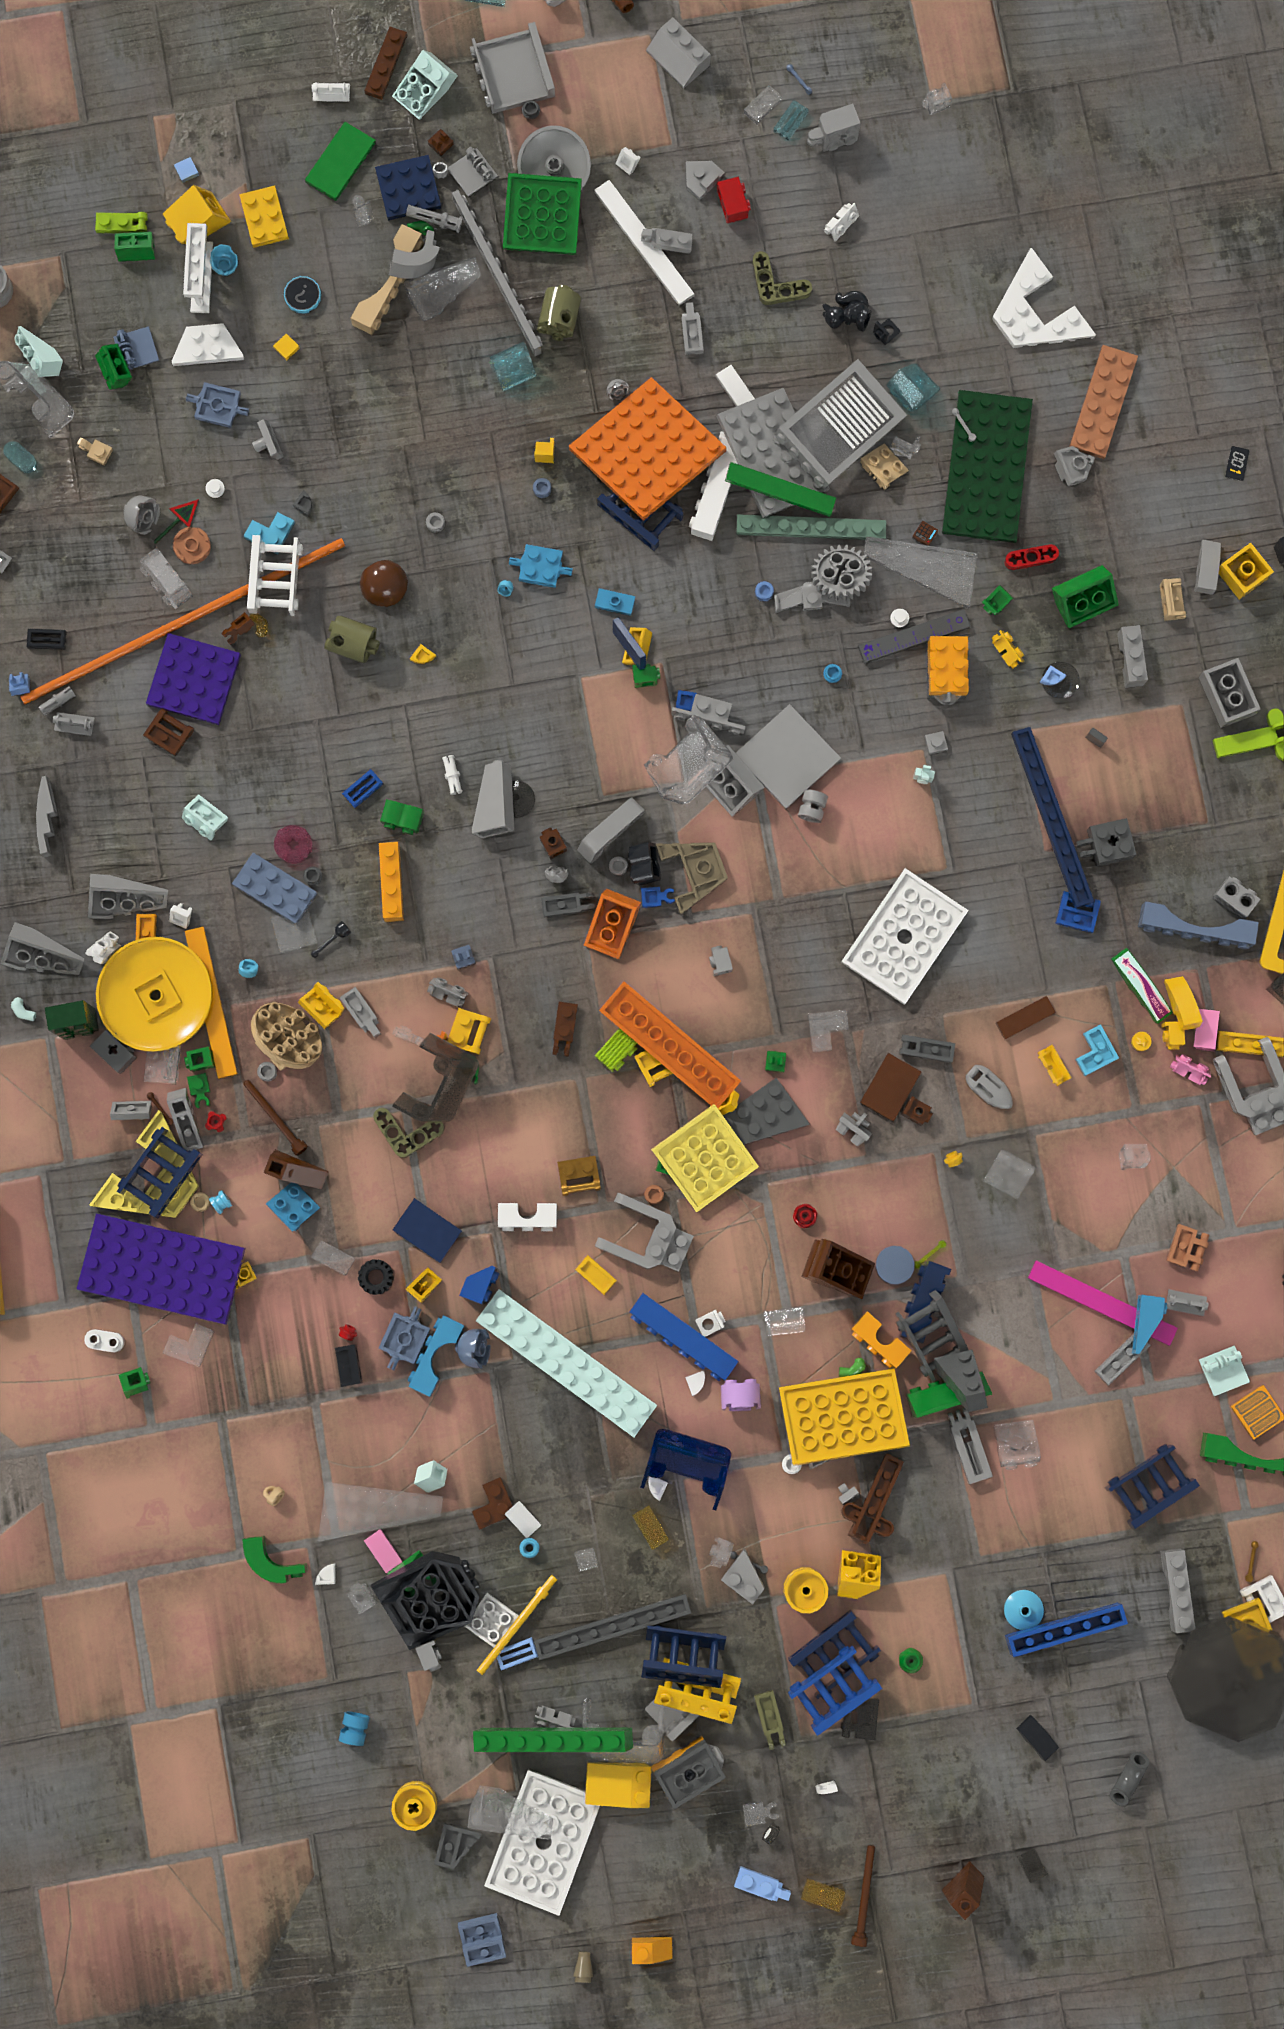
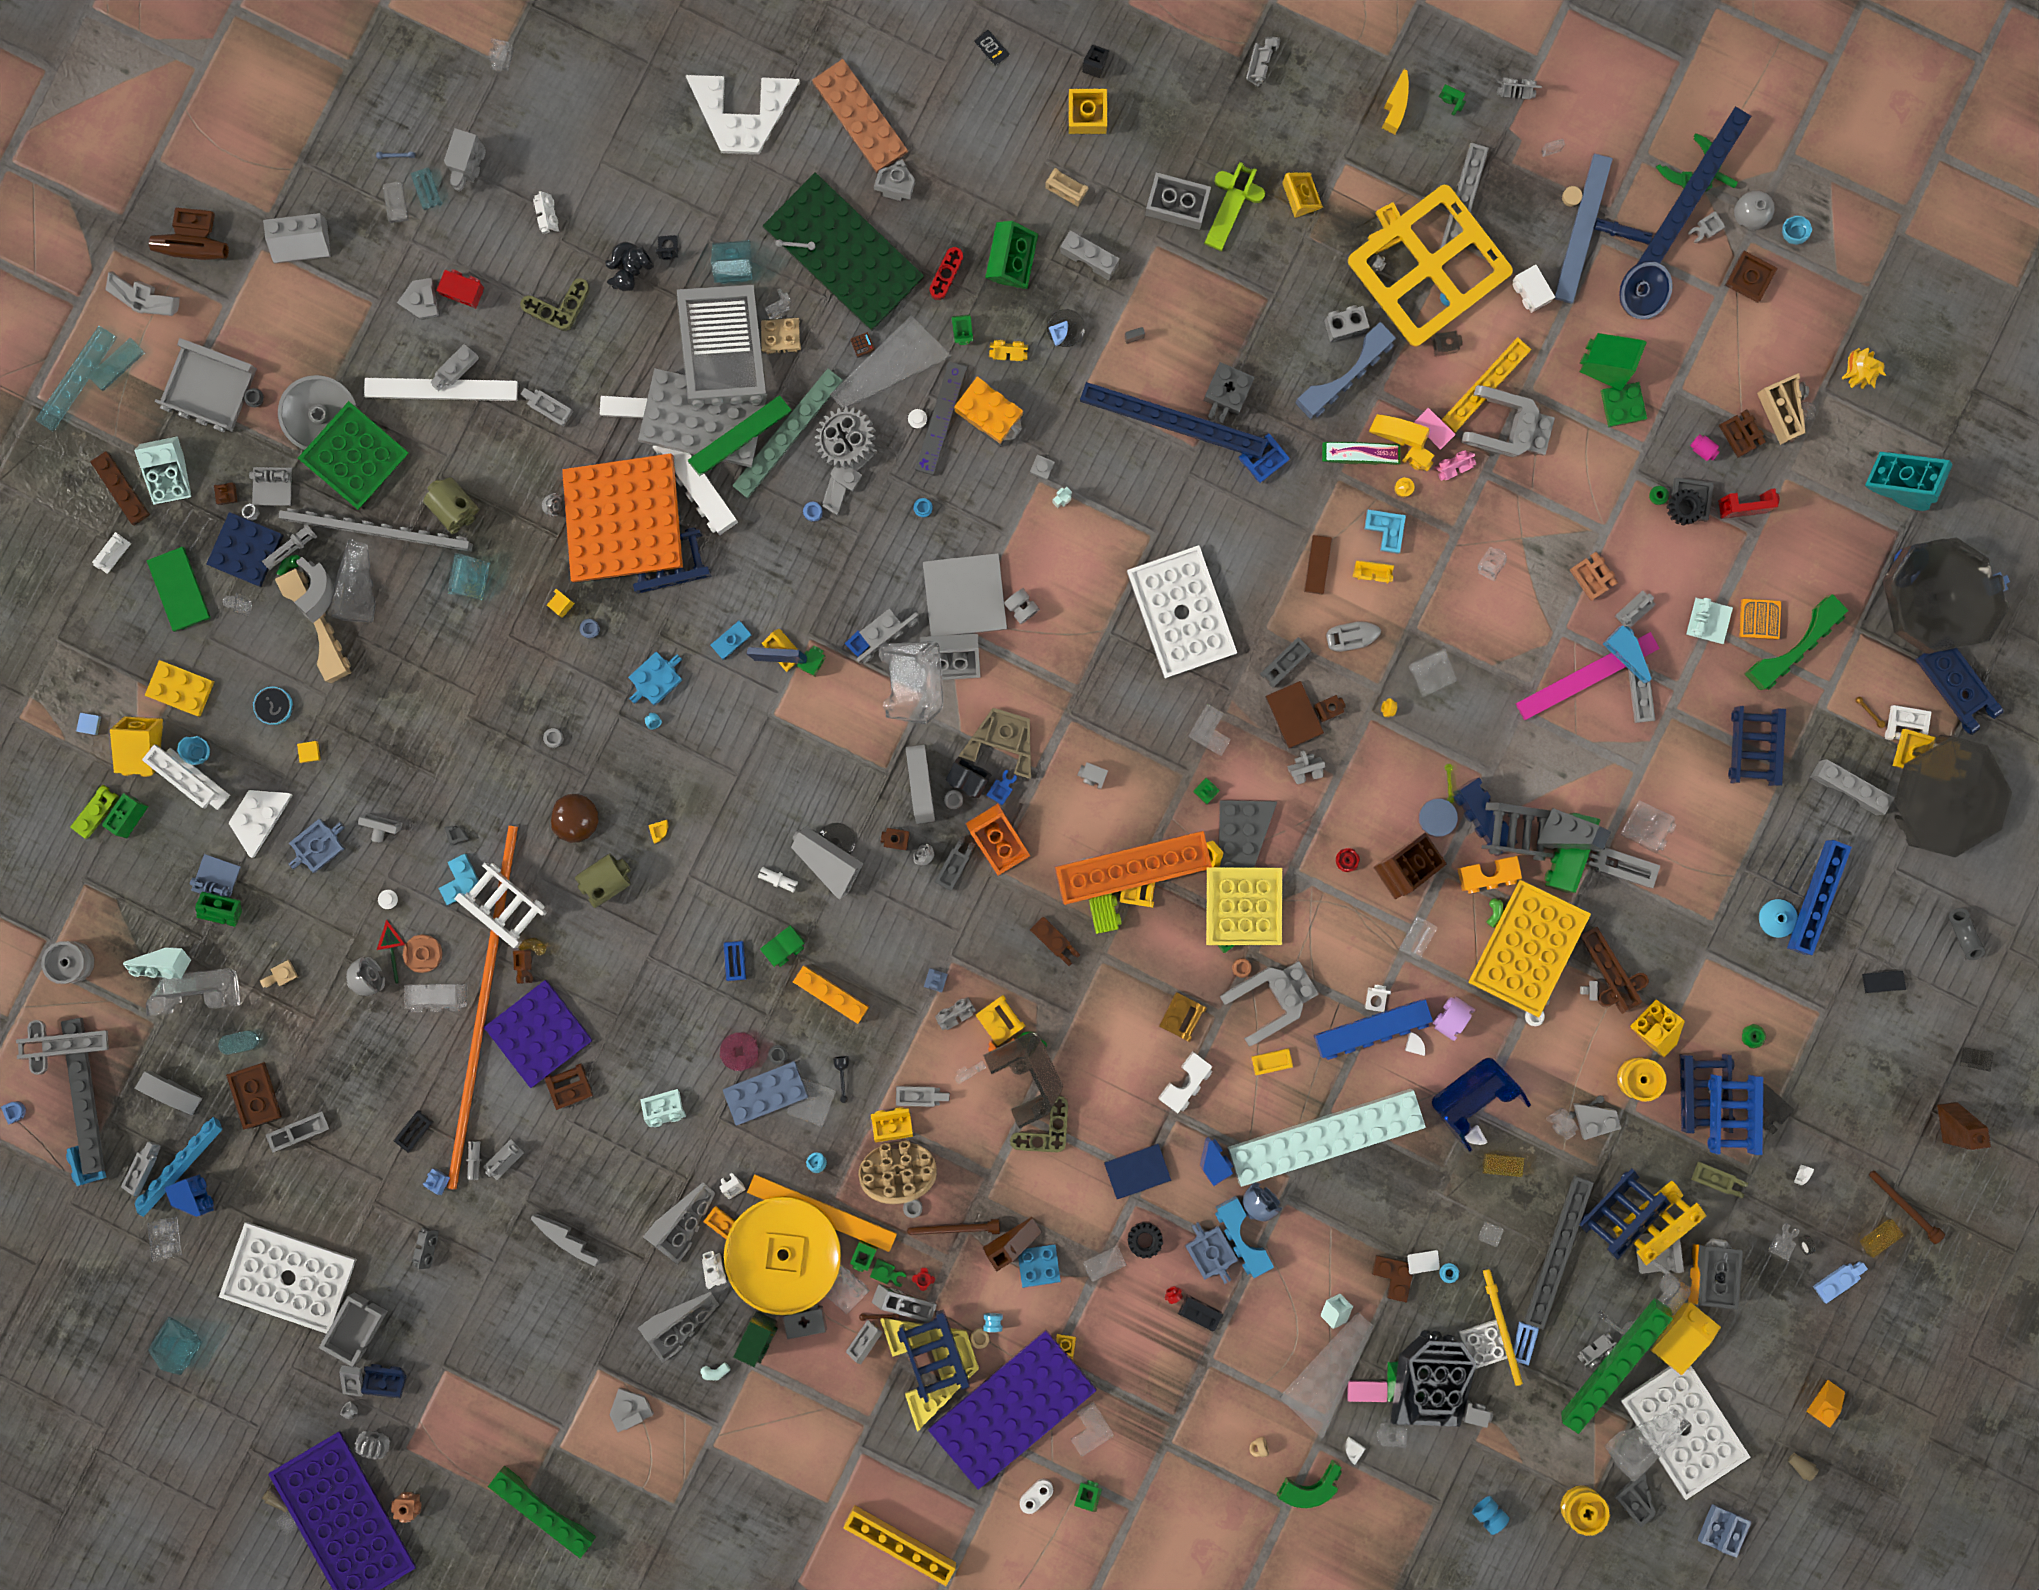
camera: 55 degrees left, 5 degrees up
yellow slope [406,1267,442,1303] -> none
white tile [616,147,640,175] -> none
light grey slope [1194,540,1221,595] -> none

